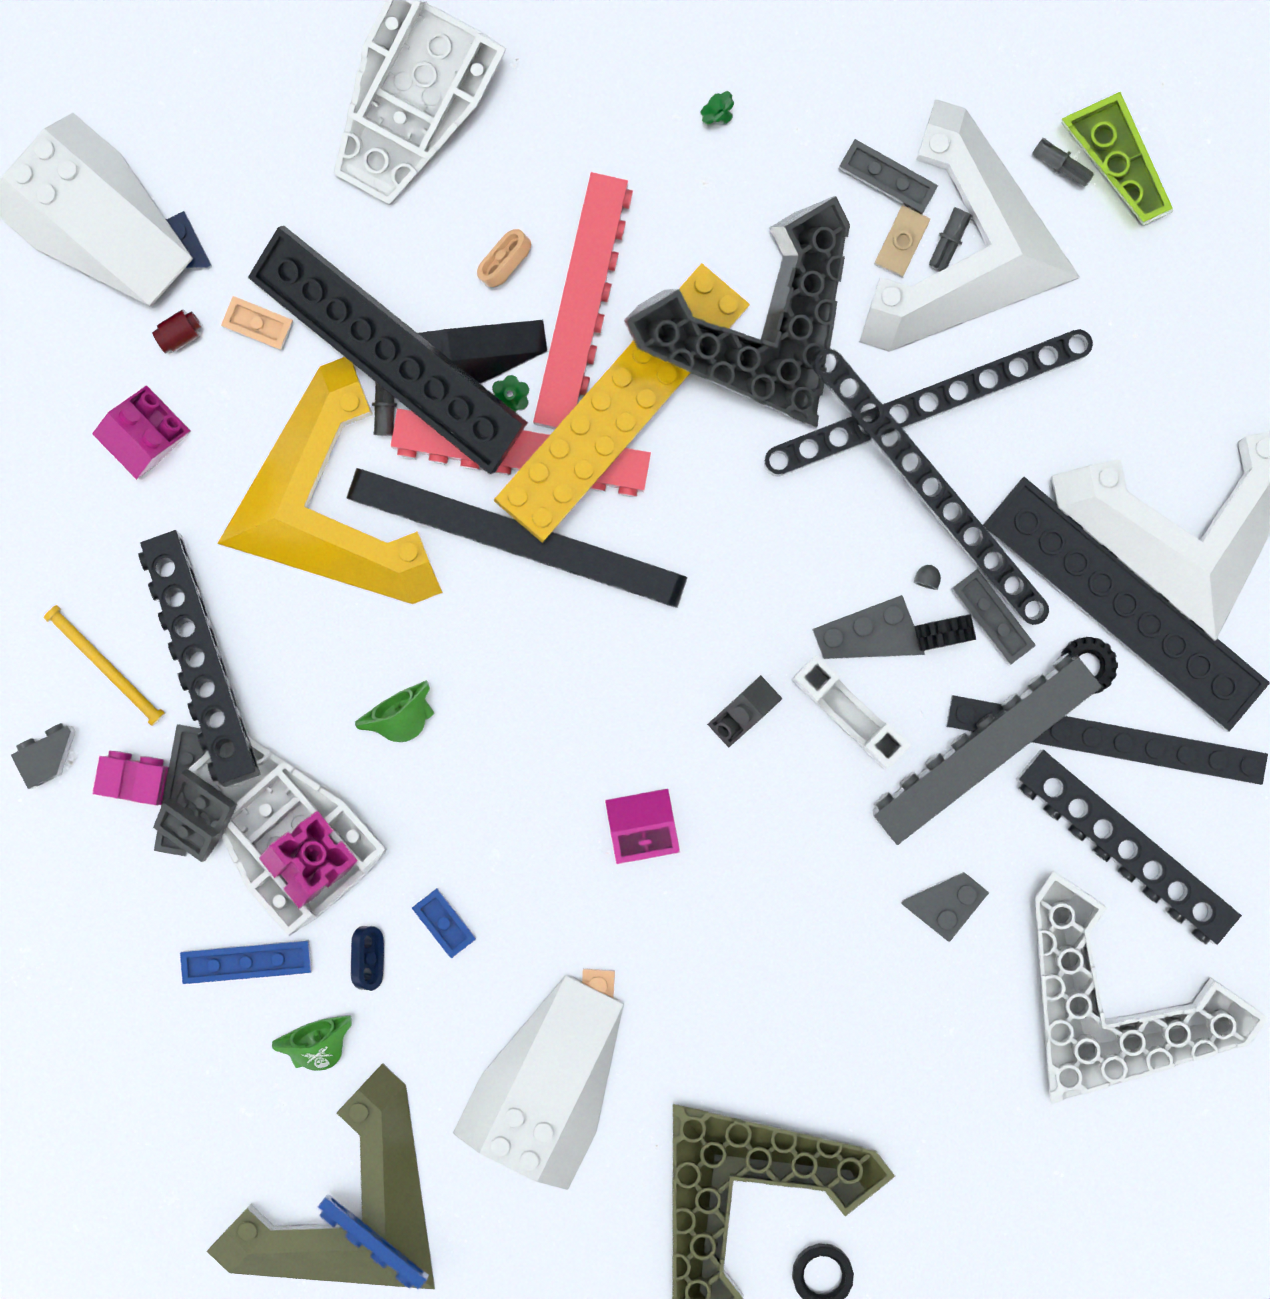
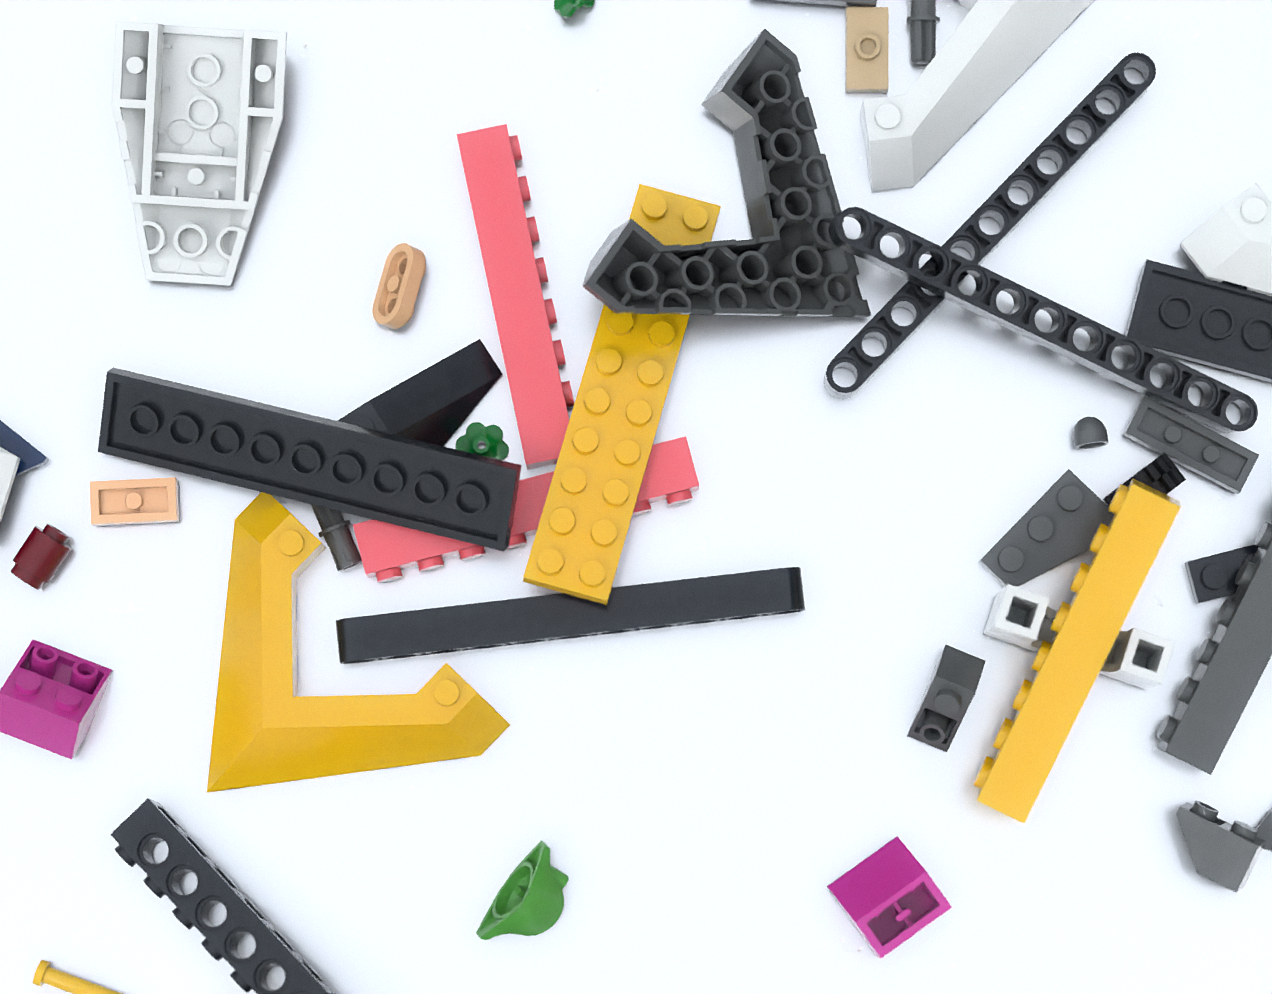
camera: 25 degrees left, 5 degrees down
none -> yellow brick [973,478,1181,824]
none -> slope [1176,800,1266,893]

